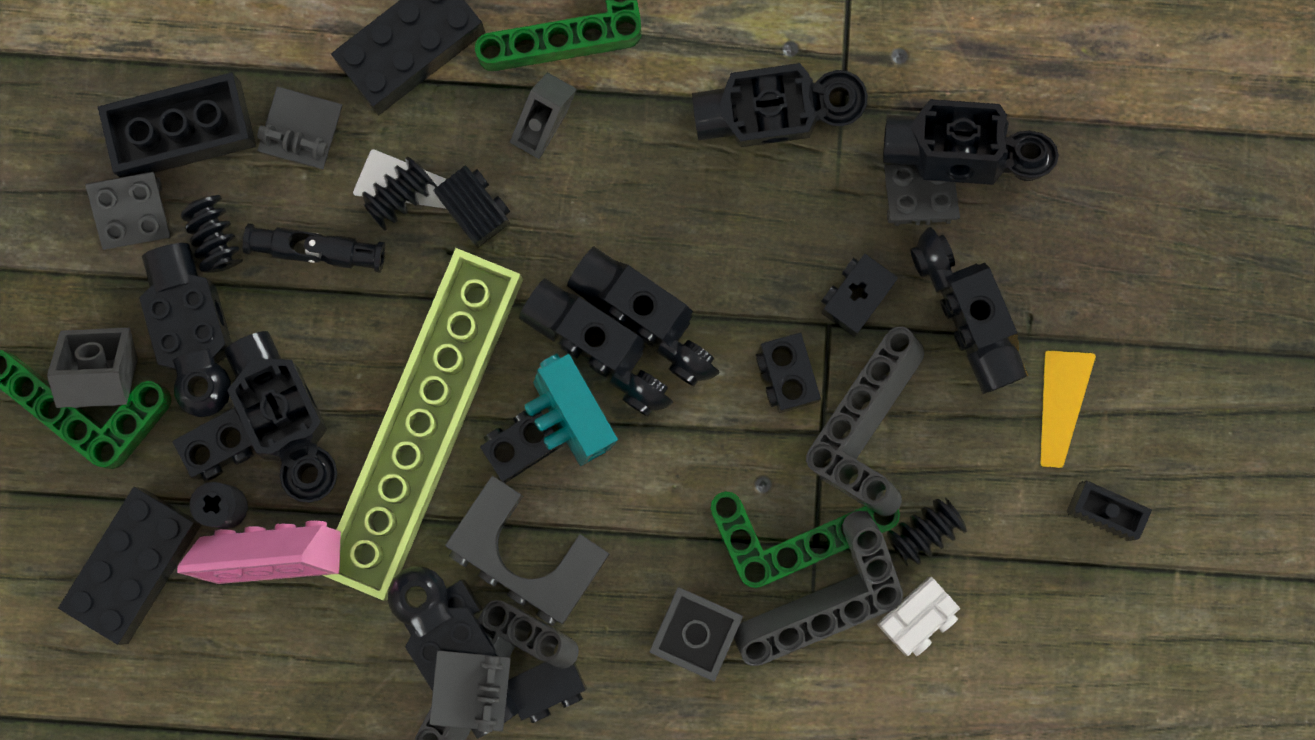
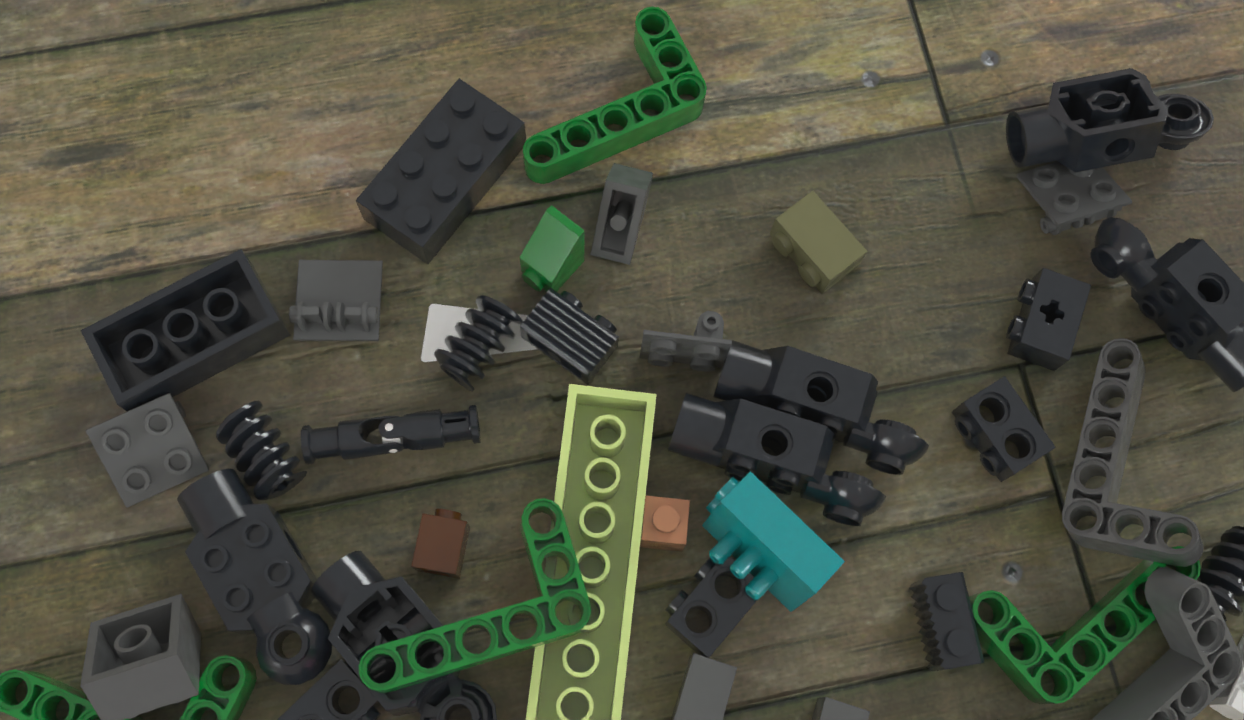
camera: 25 degrees left, 10 degrees down
black brick [692,63,868,147] -> none
none -> green beam [359,498,591,693]
none -> reddish brown brick [411,509,470,579]
none -> green slope [520,205,585,292]
none -> dark grey hinge [639,311,732,372]
none -> nougat brick [640,496,690,552]
none -> olive brick [770,191,868,294]
none -> black brick [909,572,984,672]

